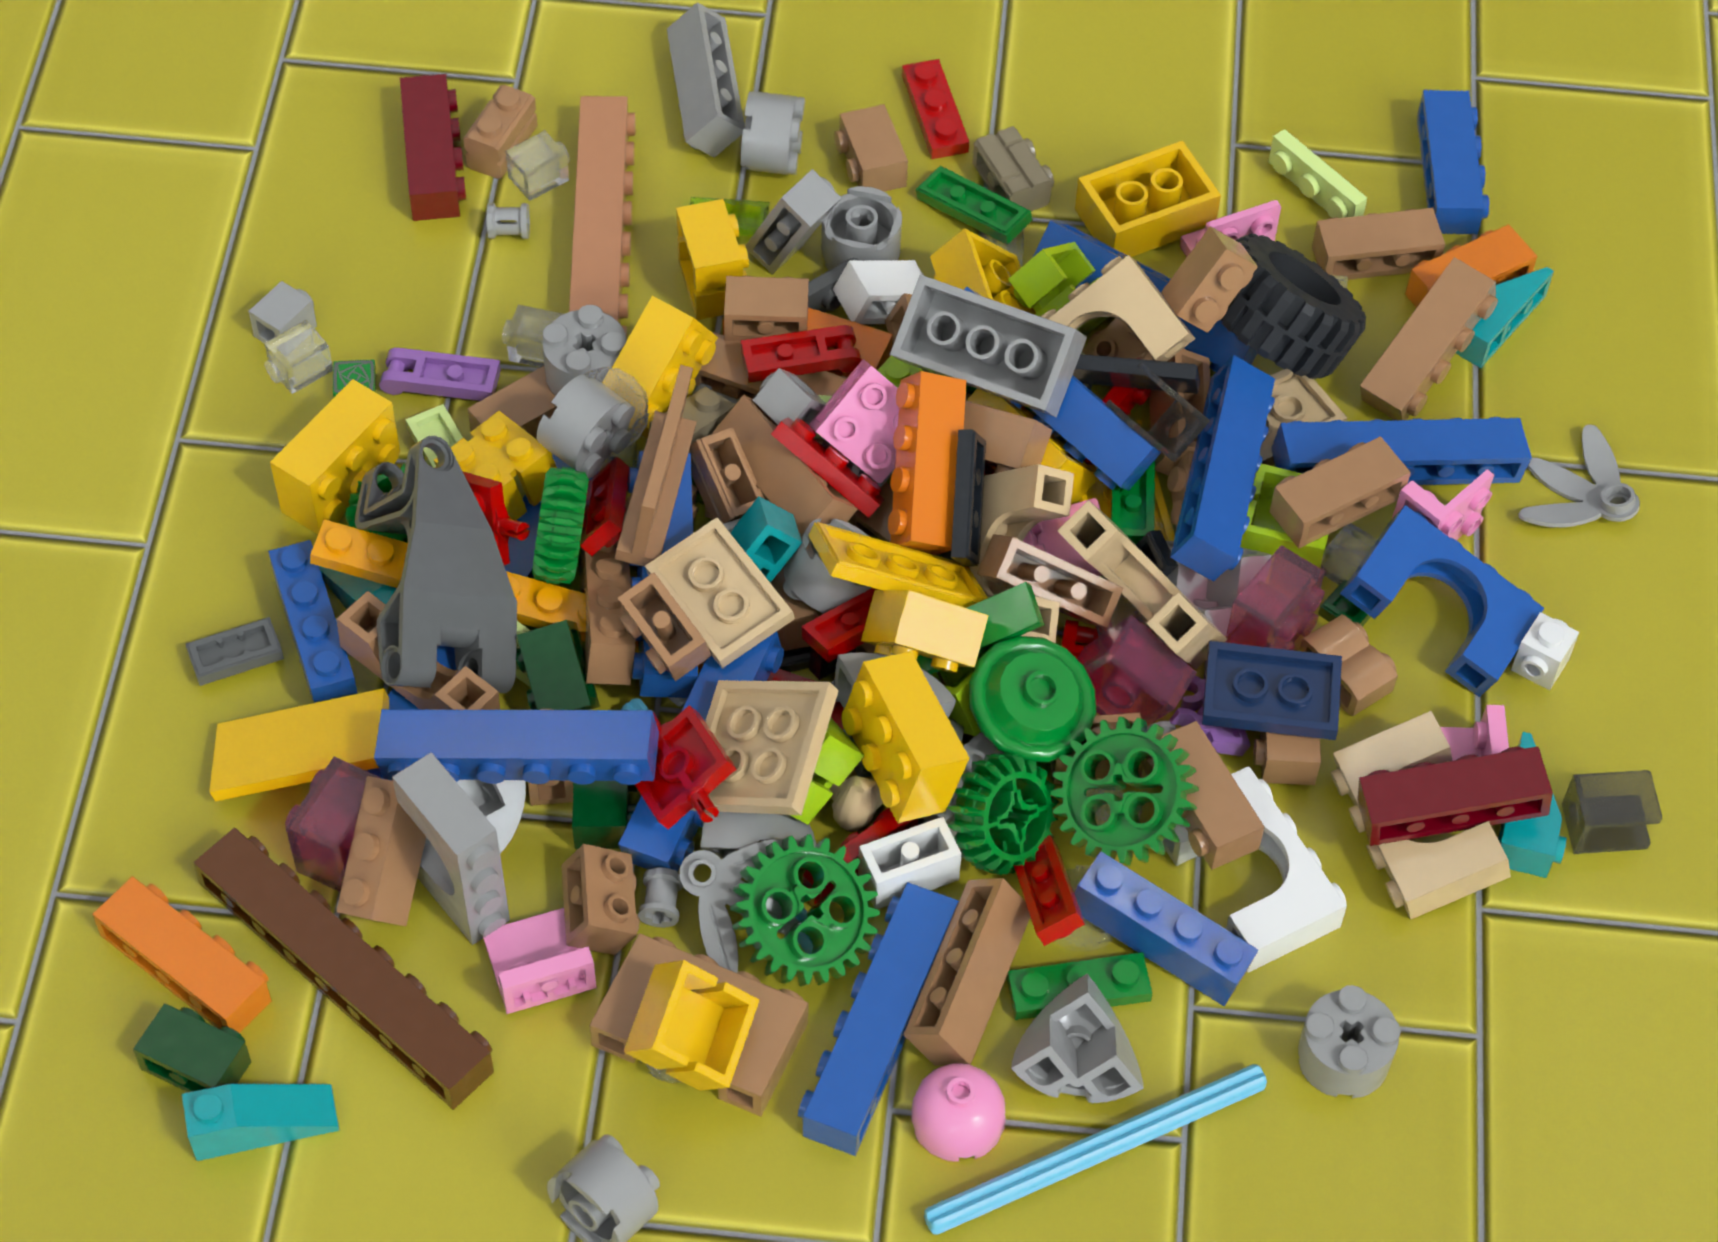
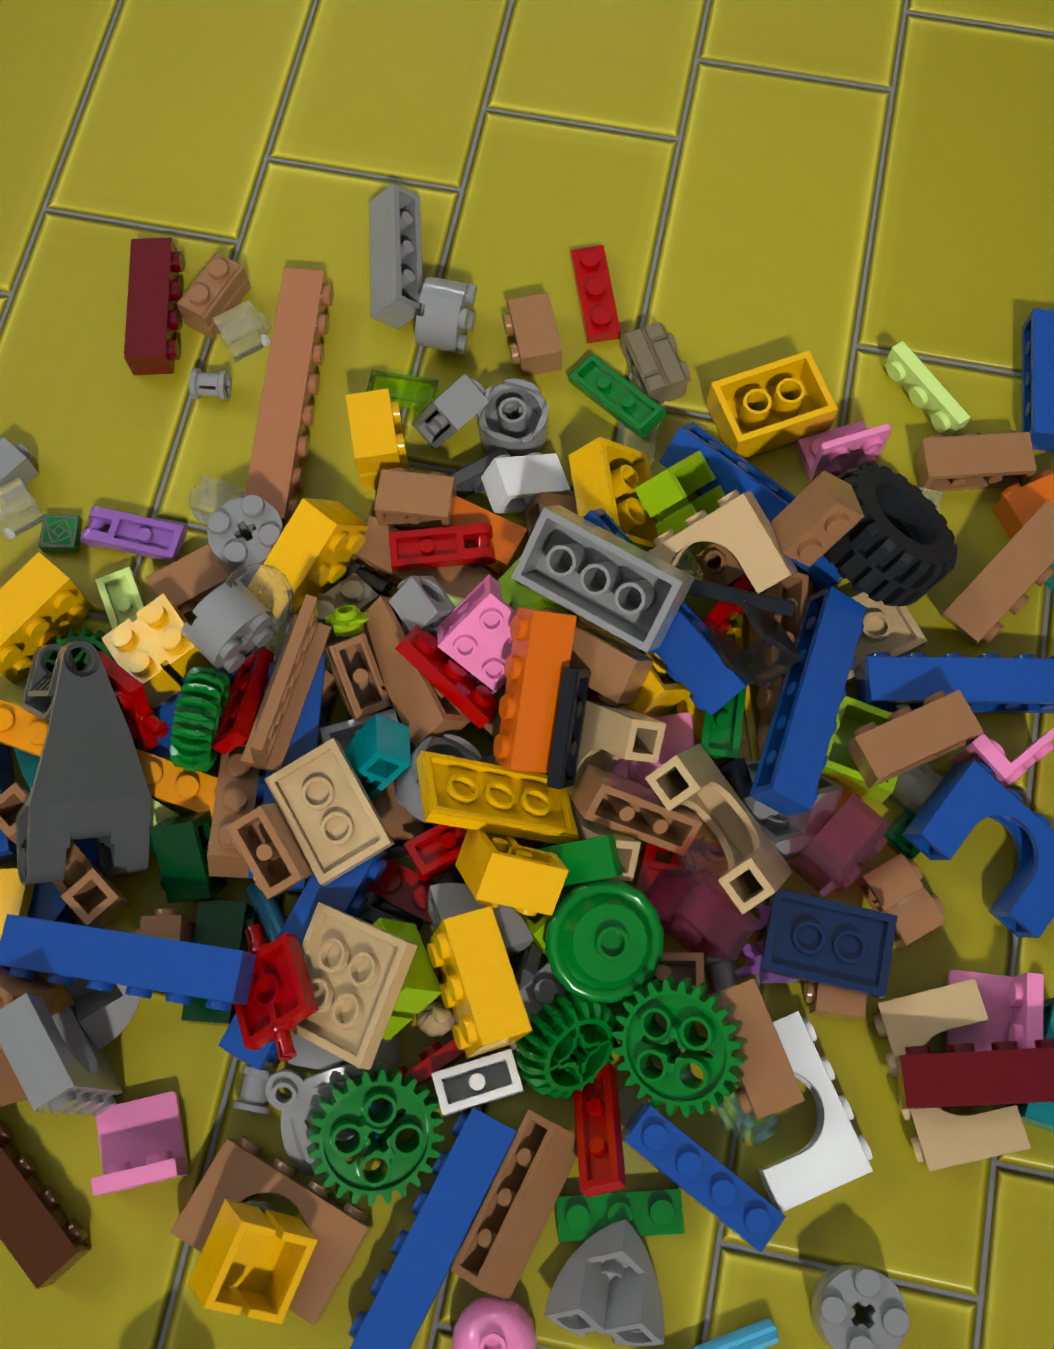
camera: 10 degrees right, 15 degrees up
medium nougat brick [562,844,639,955] -> none
none -> lime plate [325,605,369,637]
none -> clear light blue bracket [714,1092,781,1145]

